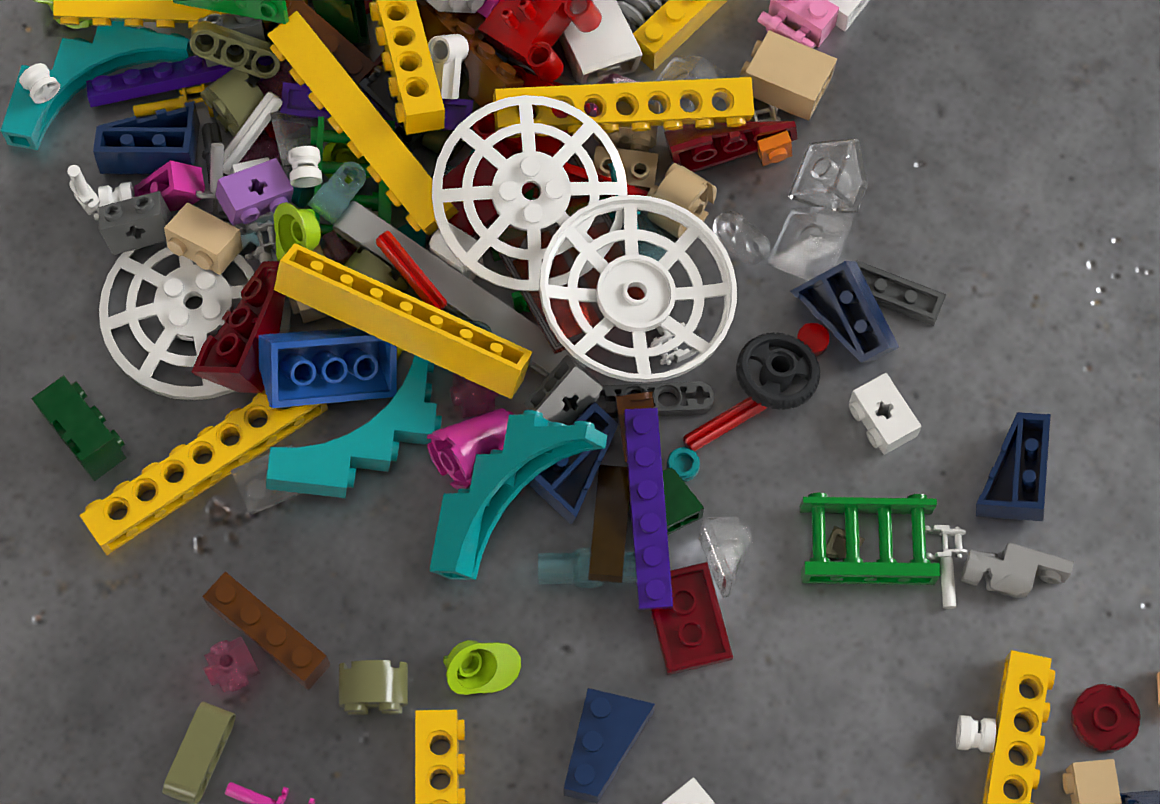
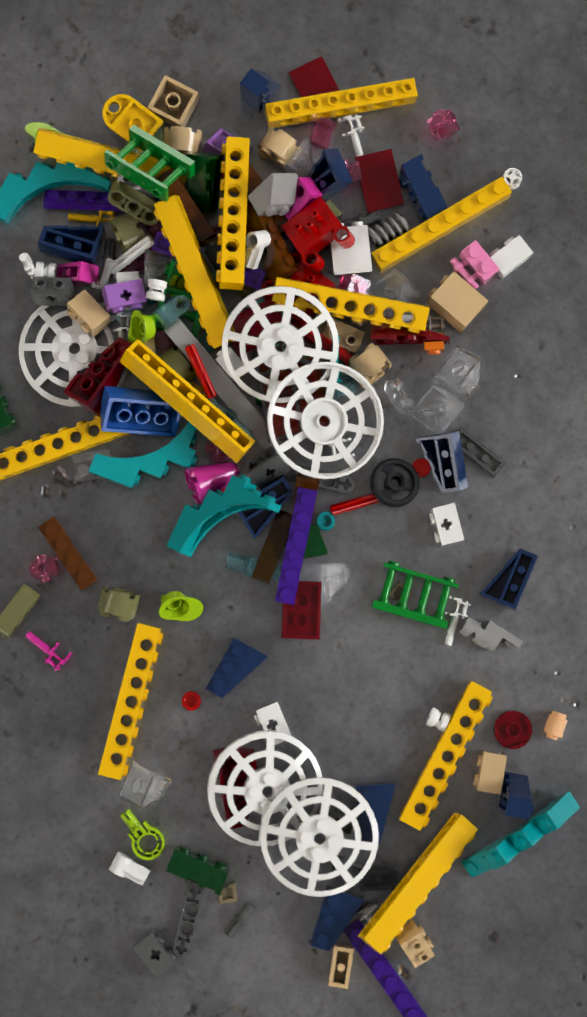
camera: 15 degrees right, 15 degrees up
white wheel [19,63,60,104] -> none

